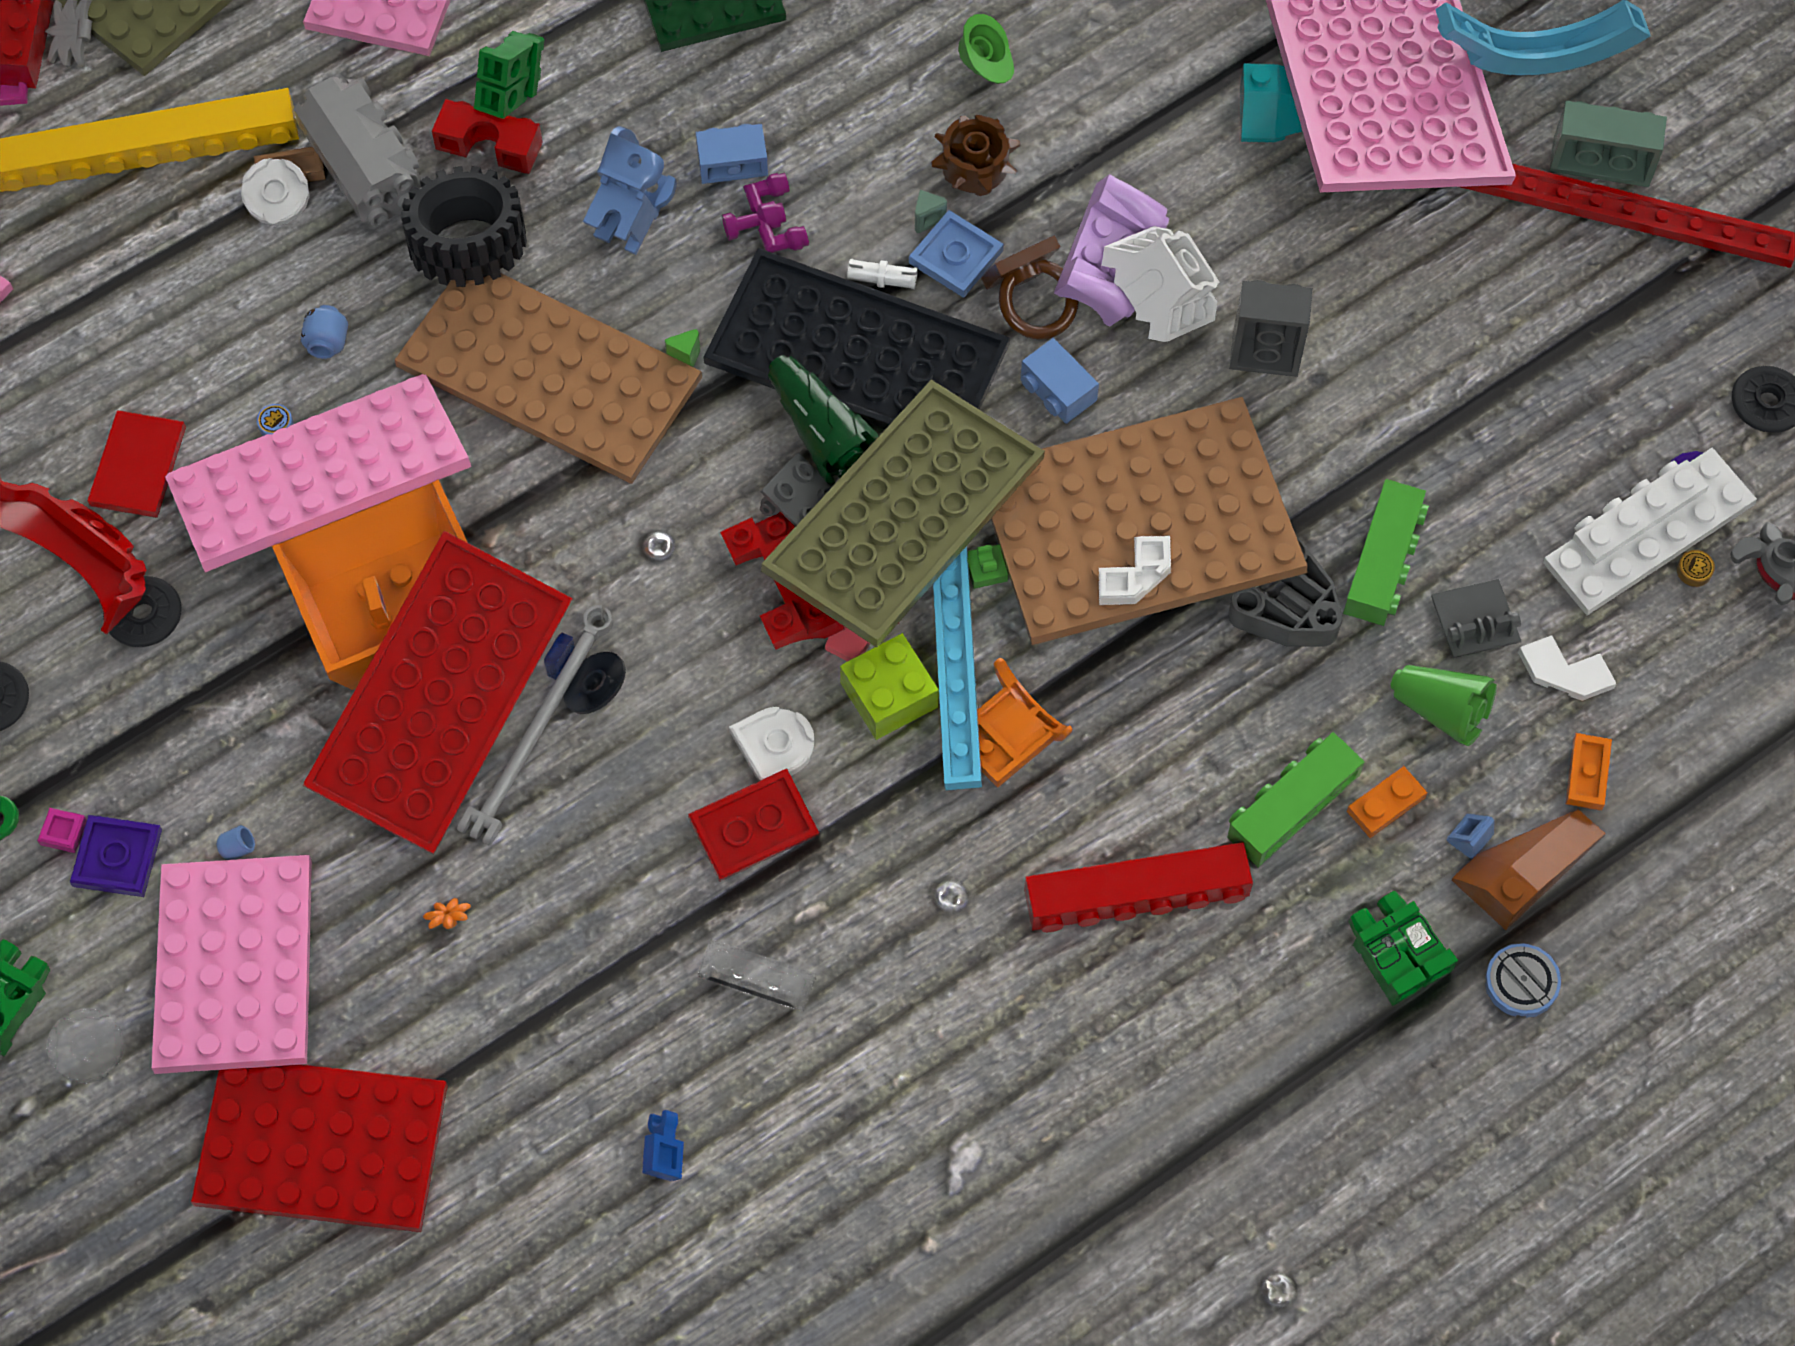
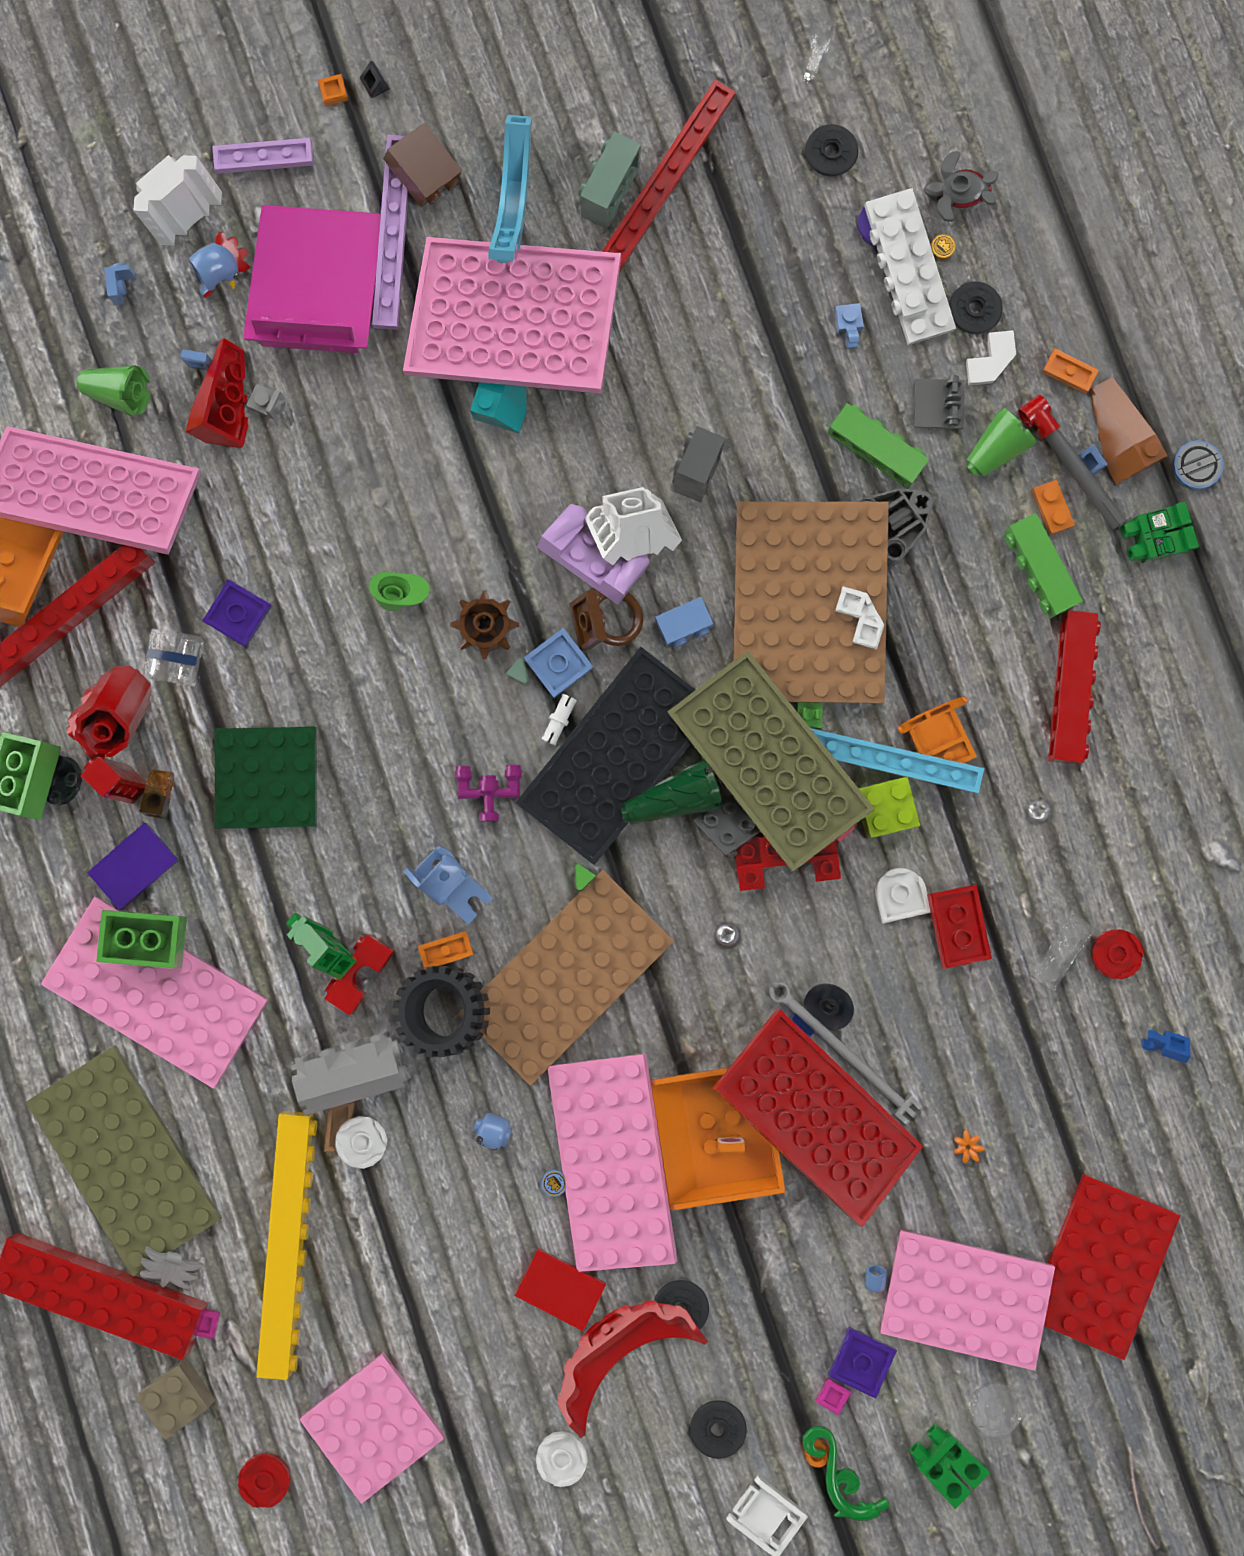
camera: 75 degrees left, 20 degrees up
medium blue brick [696,124,768,184] -> none
none -> orange plate [418,931,474,969]
none -> medium blue plate [835,303,864,349]
none -> black wheel [949,281,1003,334]
none -> dark grey piece [1018,395,1126,529]
none -> red tile [1091,929,1144,979]

